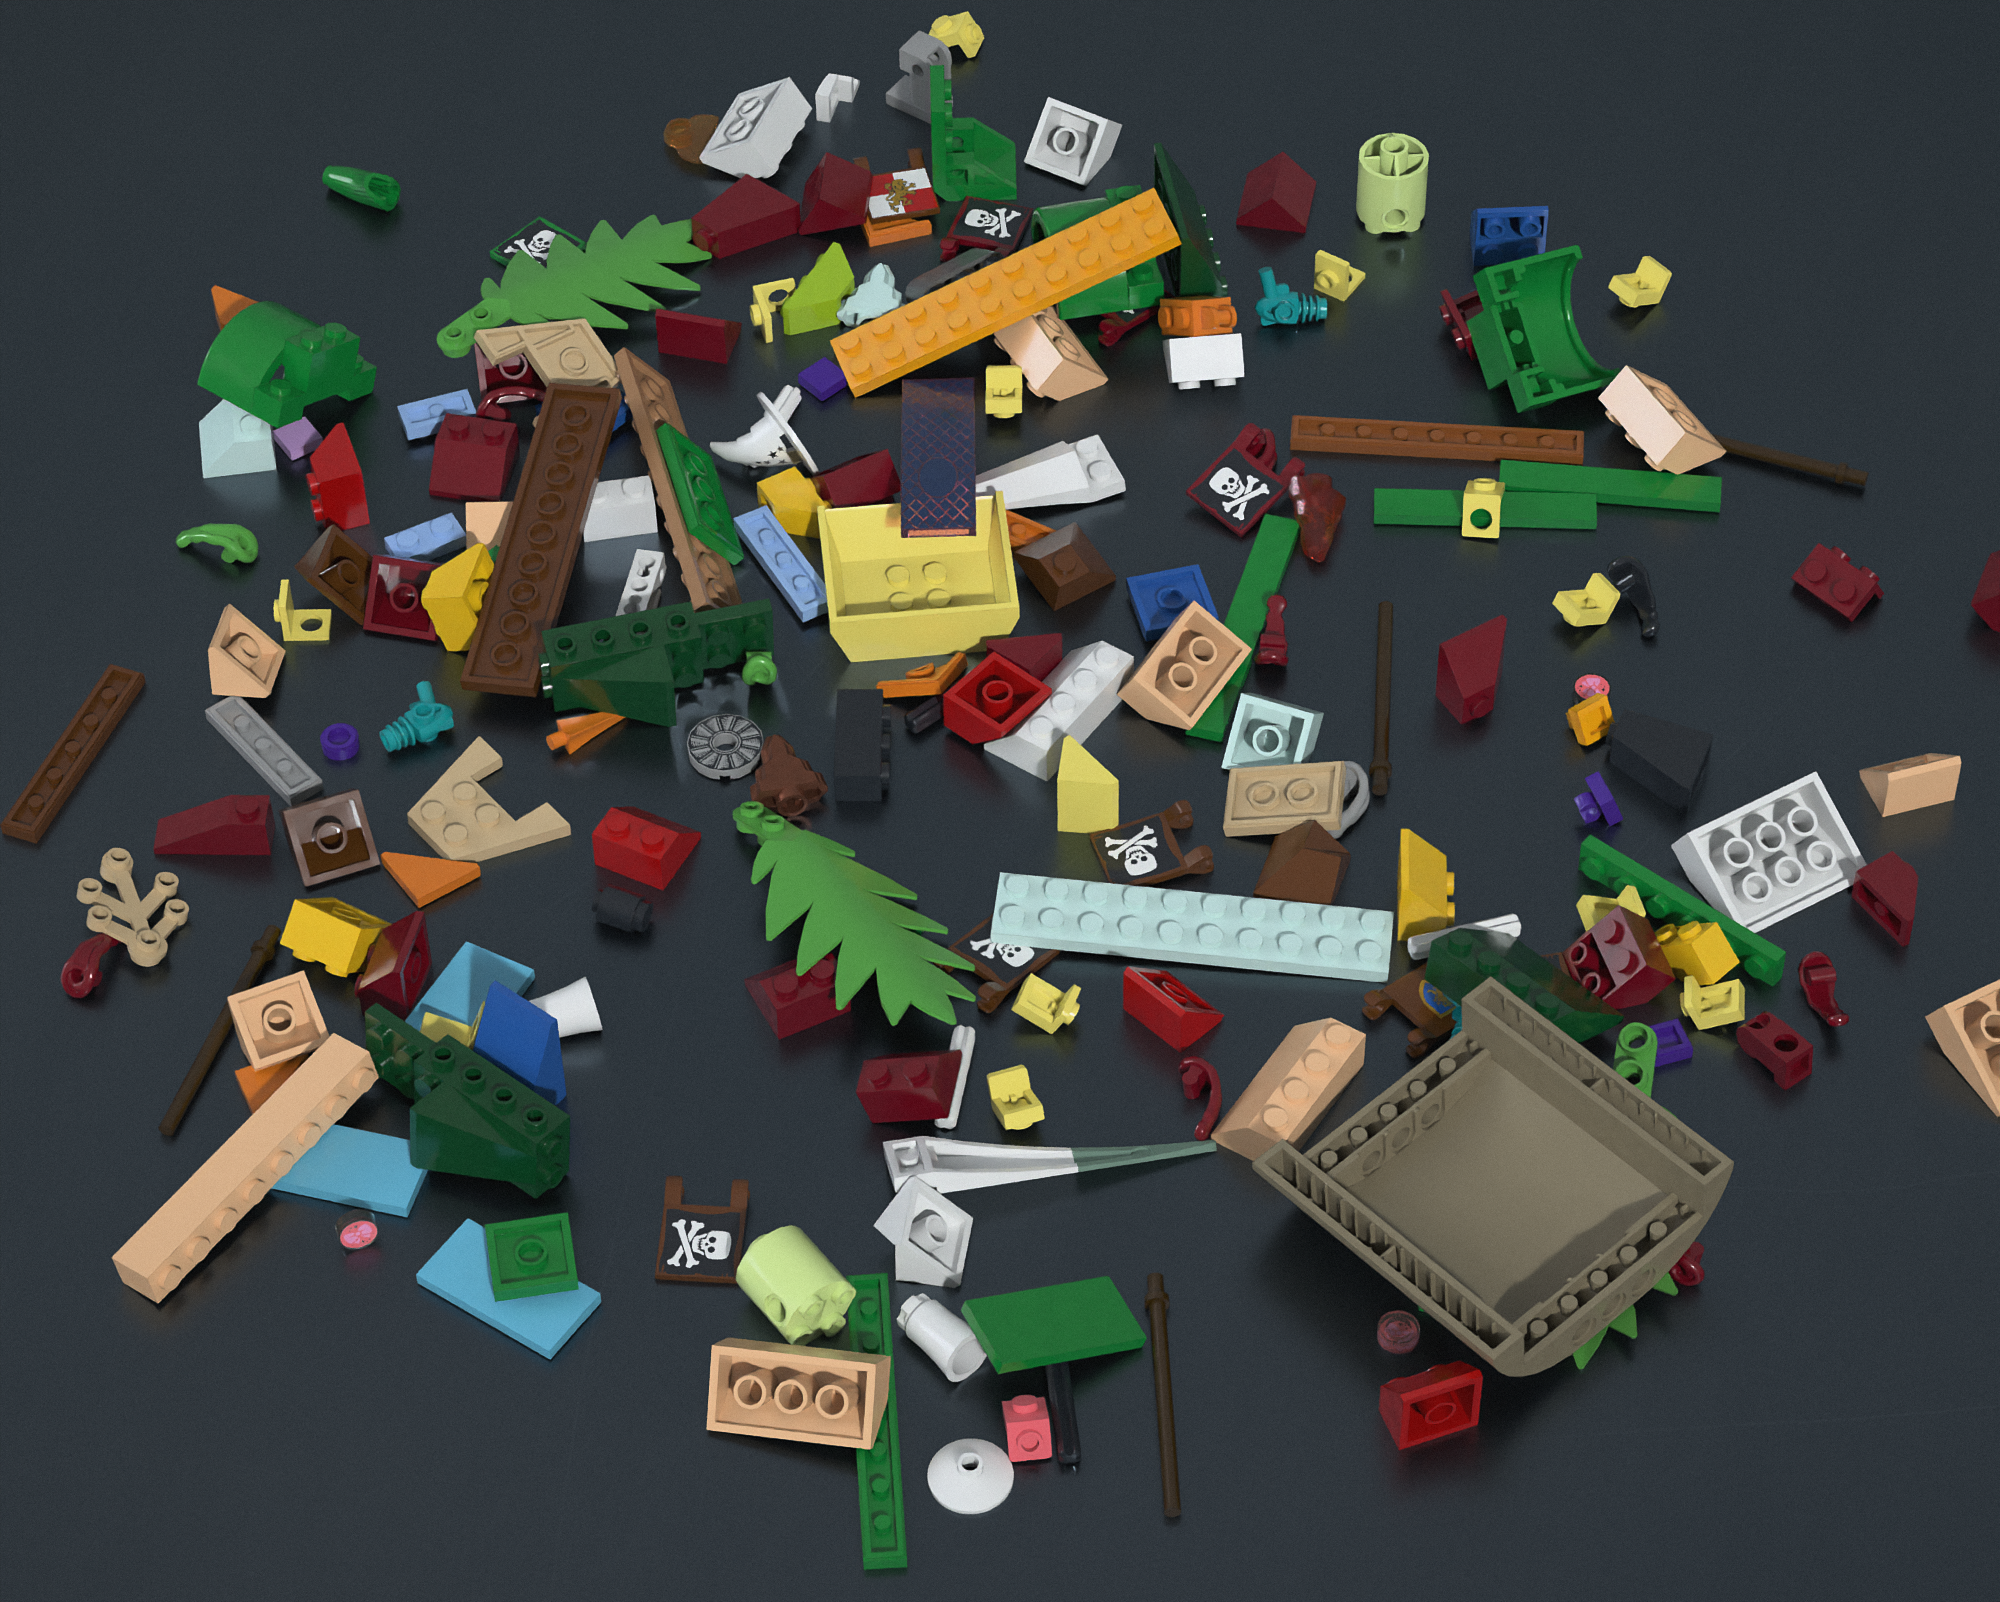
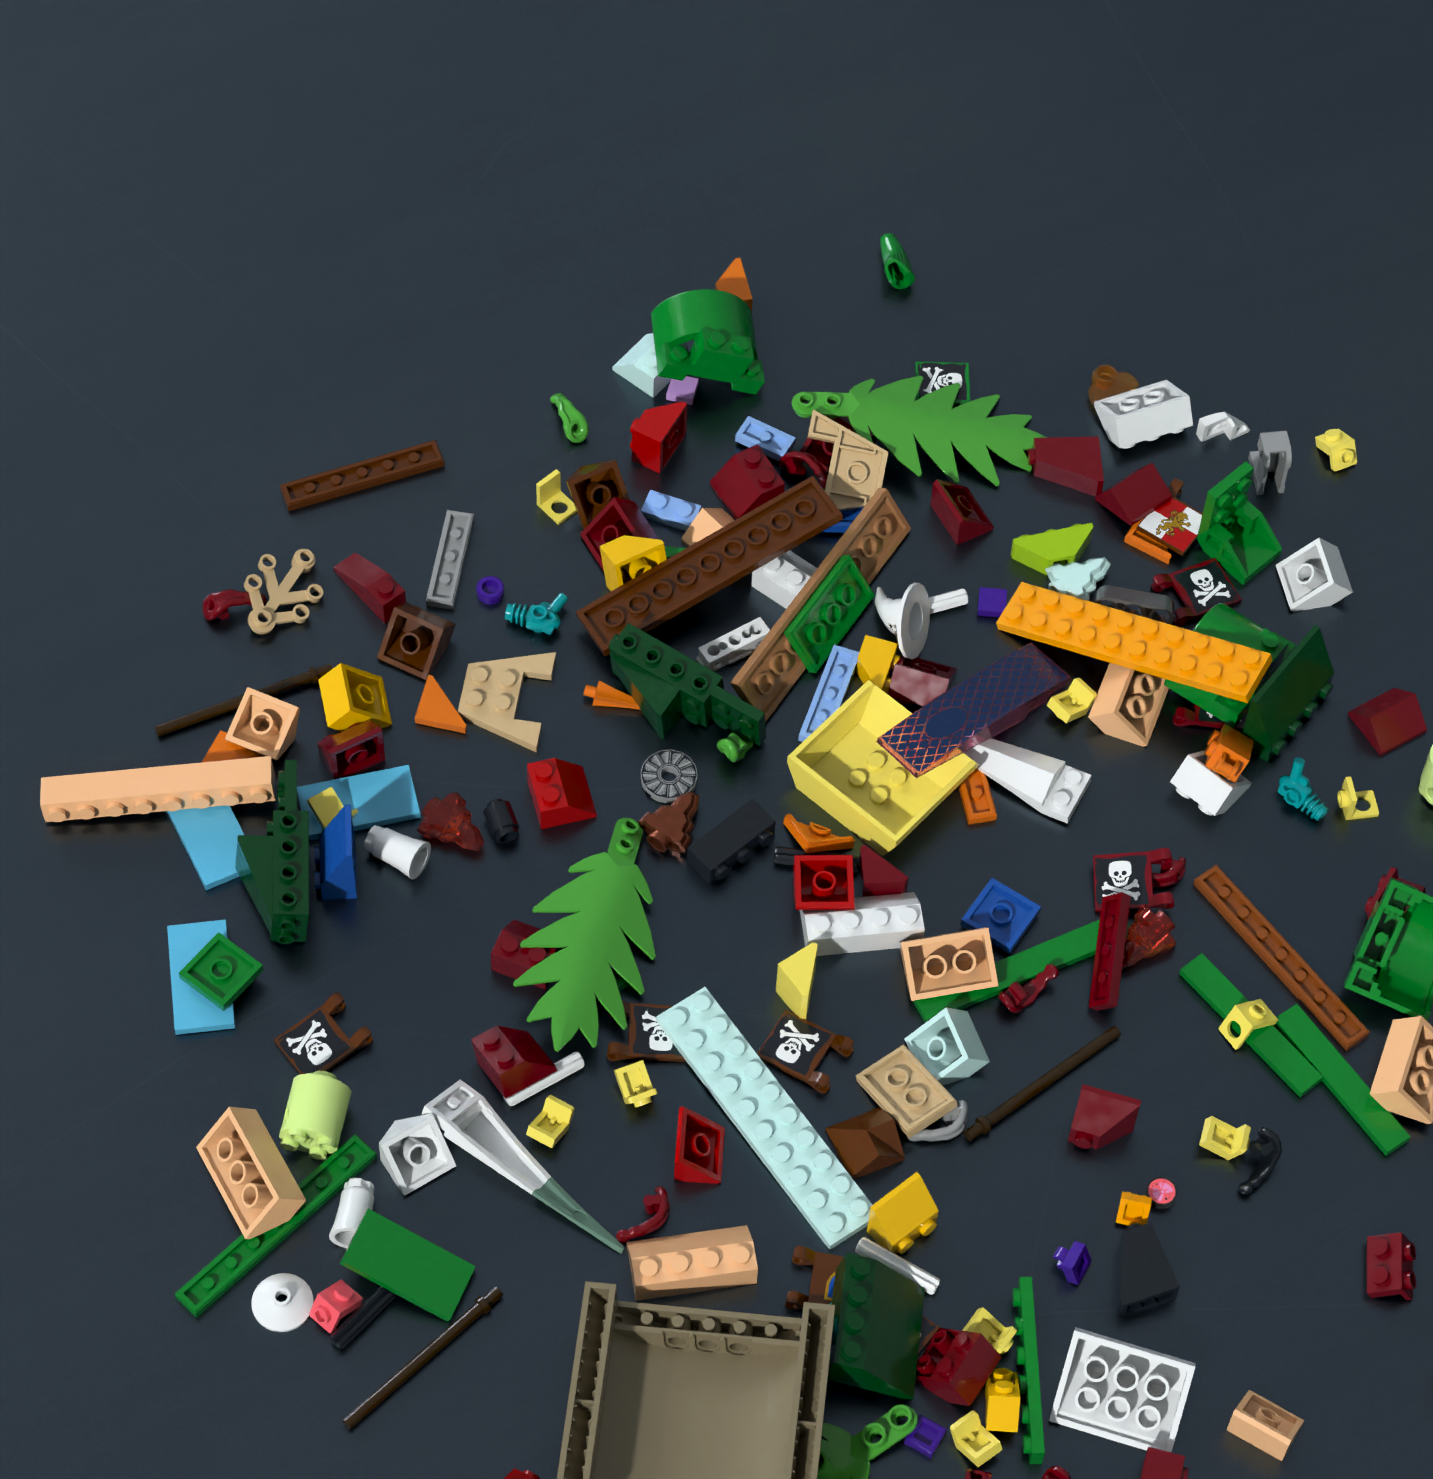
camera: 45 degrees right, 10 degrees up
light nougat slope [208,603,286,698] -> none
tile [335,1209,379,1249] -> none
light yellow bracket [749,278,796,343] -> none
reddish brown slope [1013,522,1116,611] -> none
none -> clear red rock [417,792,484,851]
none -> dark red plate [1089,892,1131,1011]

